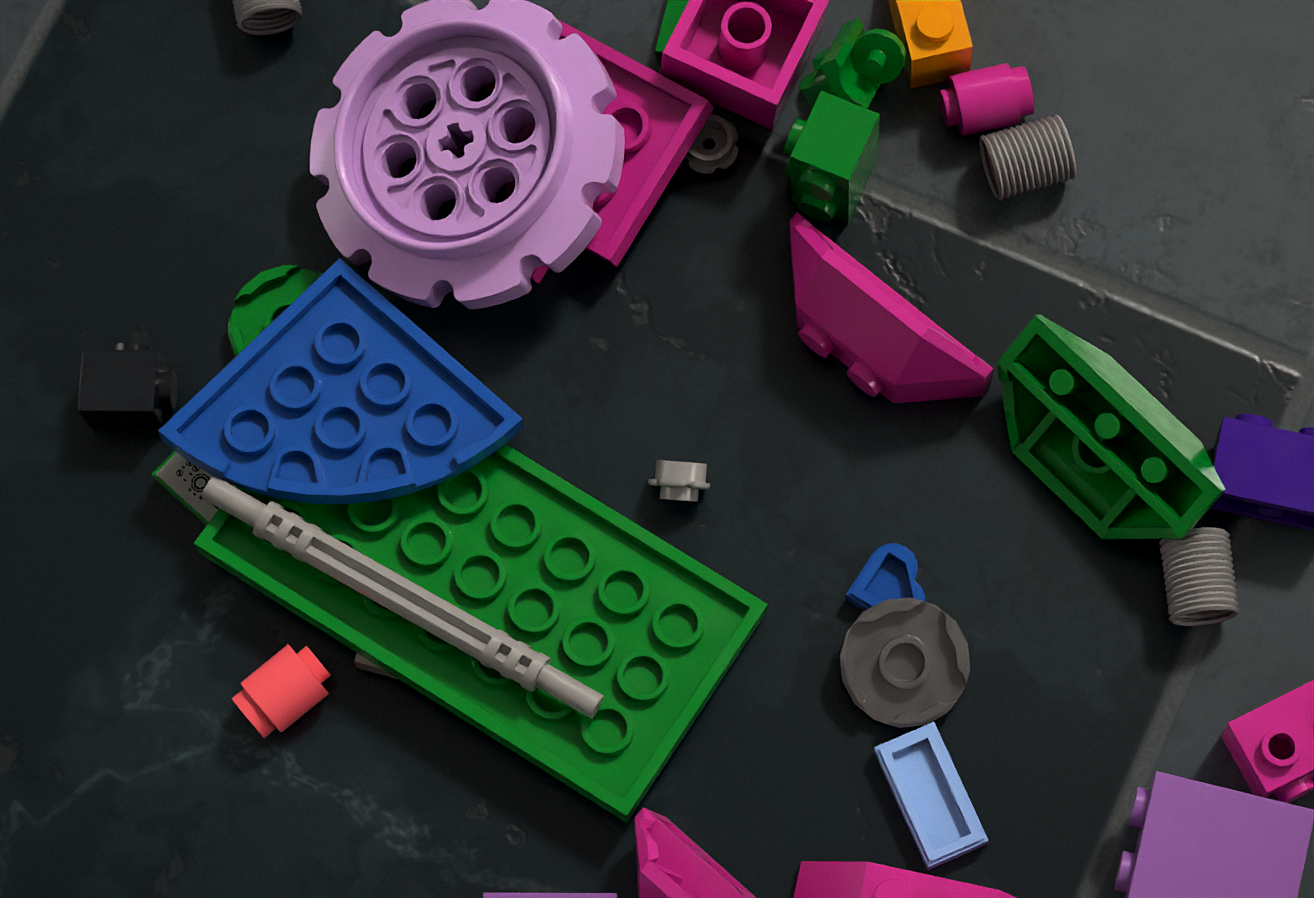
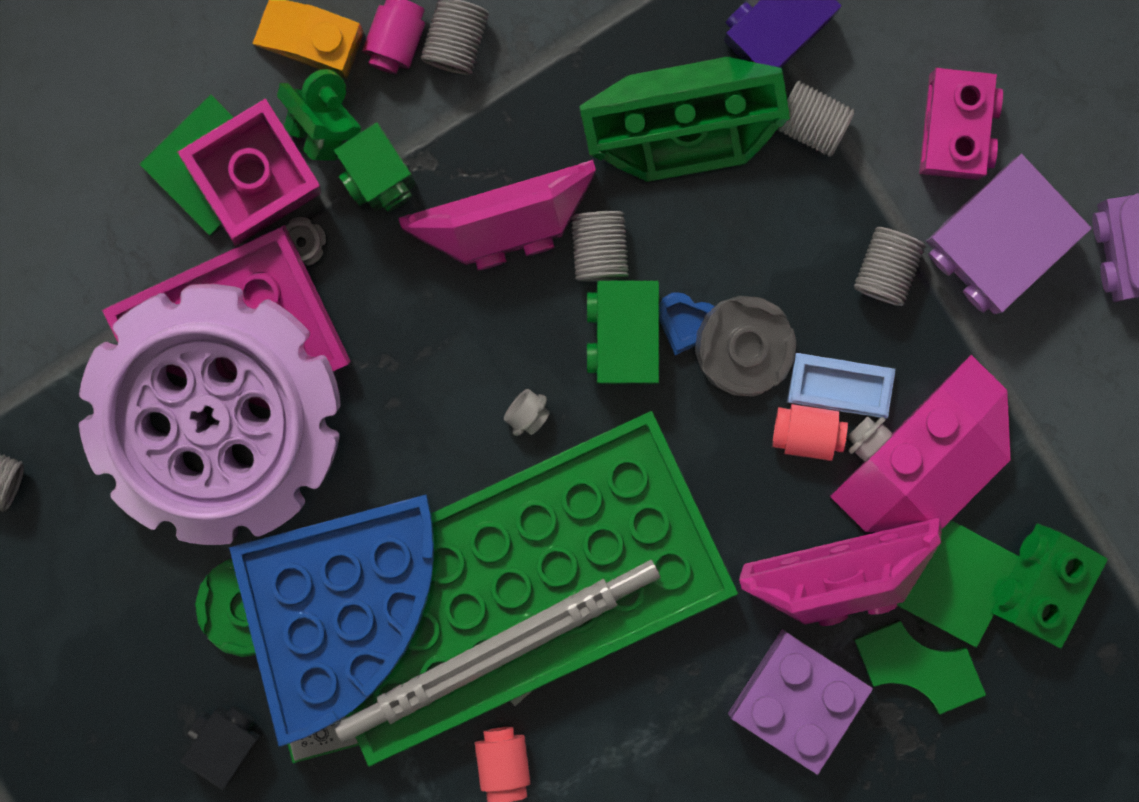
camera: 70 degrees left, 15 degrees up
none -> light grey piece [571,211,629,281]
none -> green brick [587,281,659,384]
none -> coral brick [772,404,848,461]
none -> light grey plate [847,416,893,462]
none -> light grey piece [853,227,926,306]

